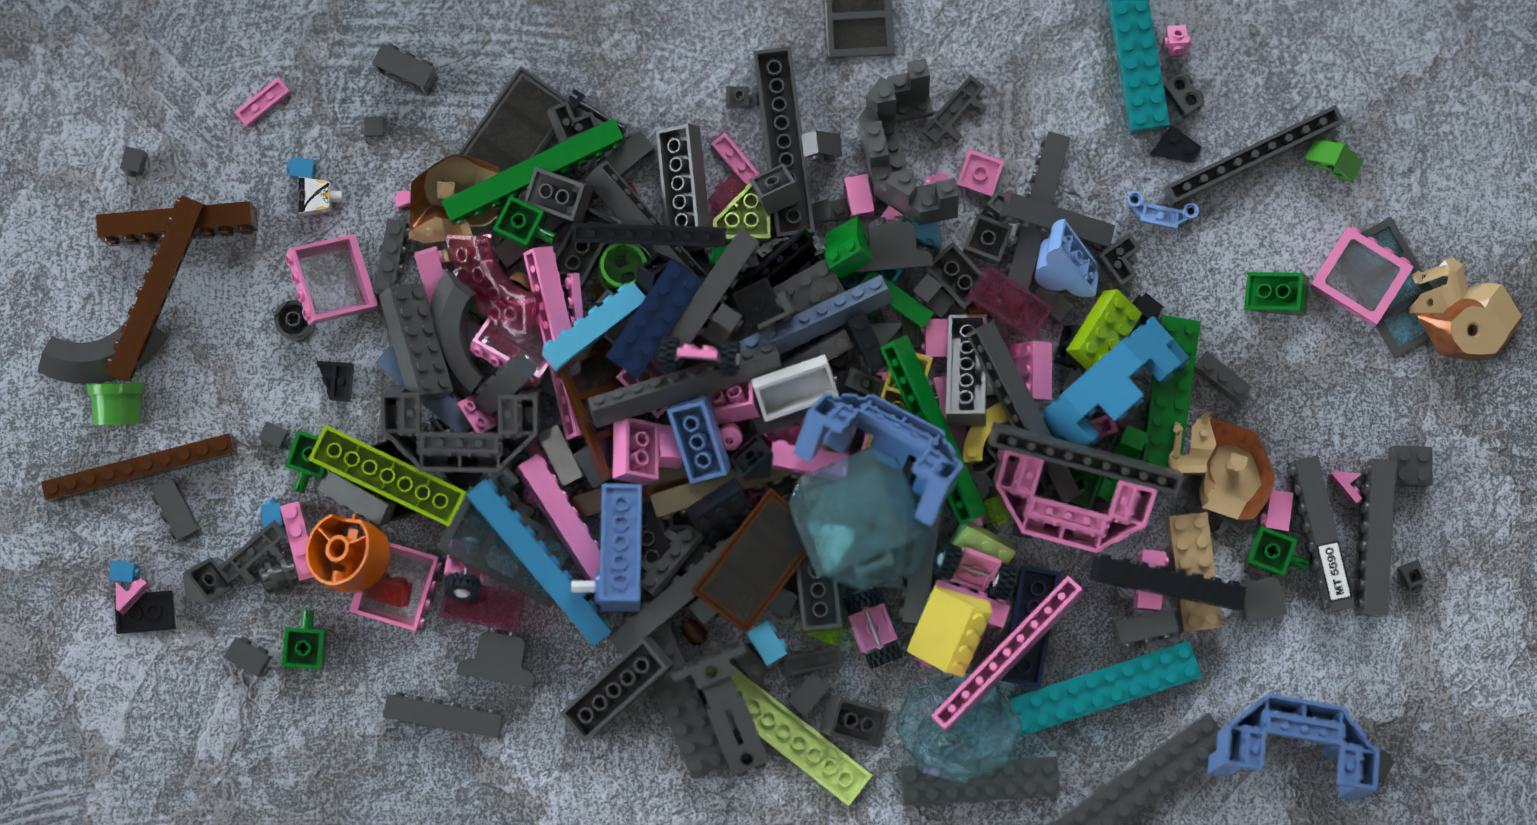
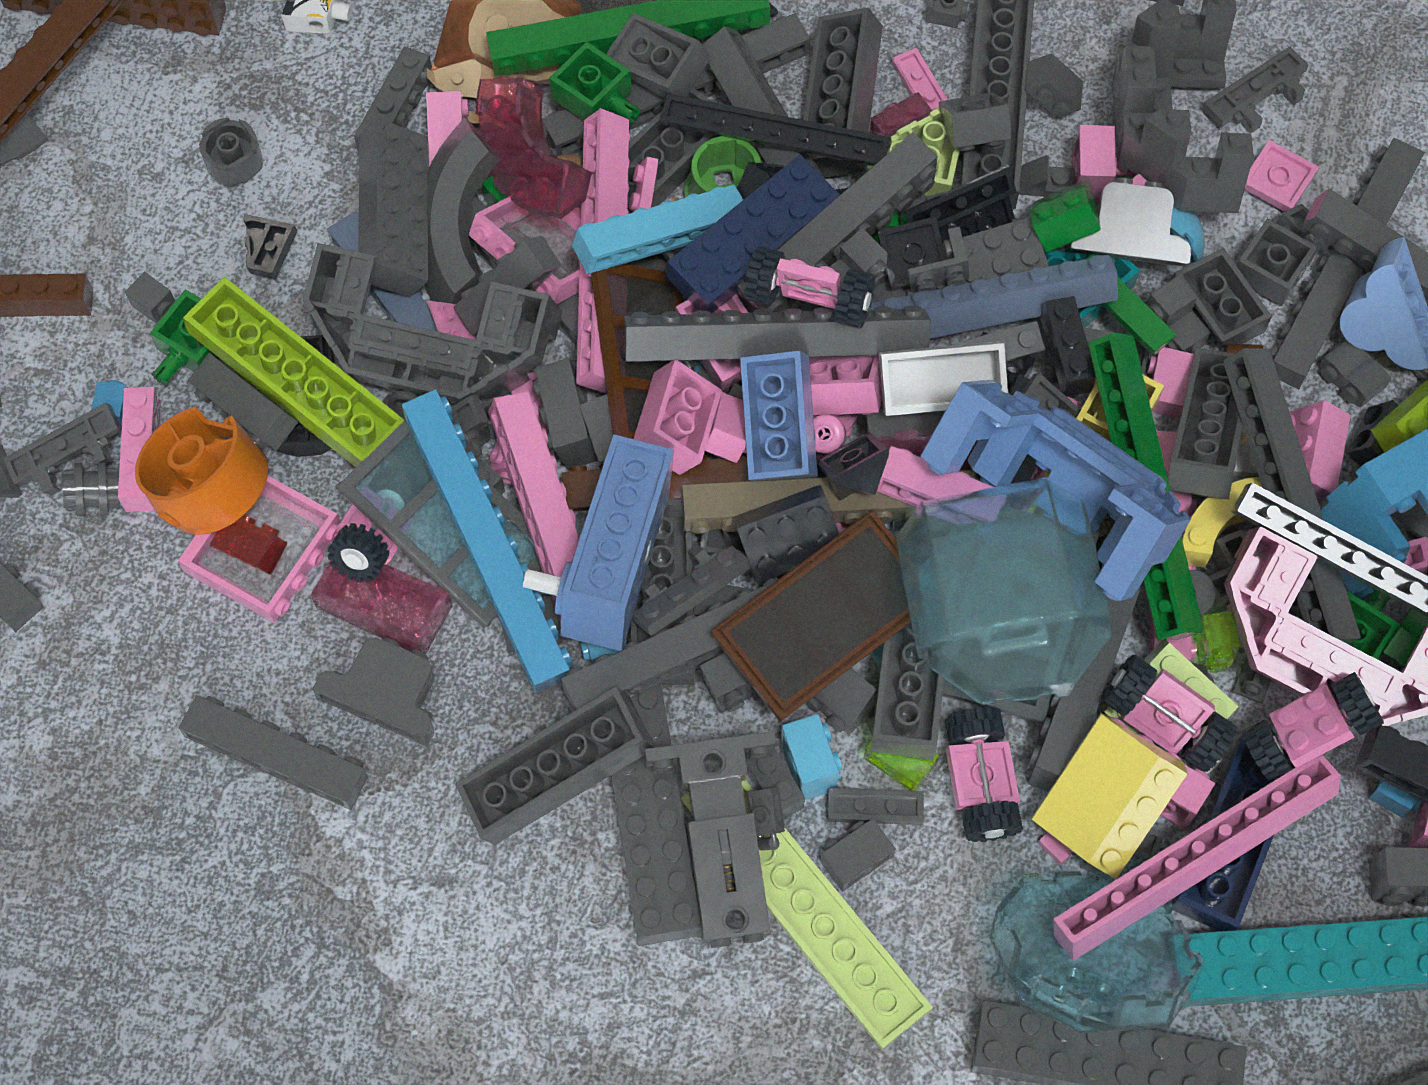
camera: 15 degrees right, 15 degrees down
green brick [281,609,328,670] -> none
piece [285,234,378,325] -> none
bright pink brick [395,190,411,211] -> none
reddish brown brick [680,618,708,646] -> none
dark grey slope [819,694,890,748] -> none
clear pink brick [965,265,1053,340] -> none
none -> dark grey piece [747,787,785,851]
none -> plate [1242,672,1384,783]

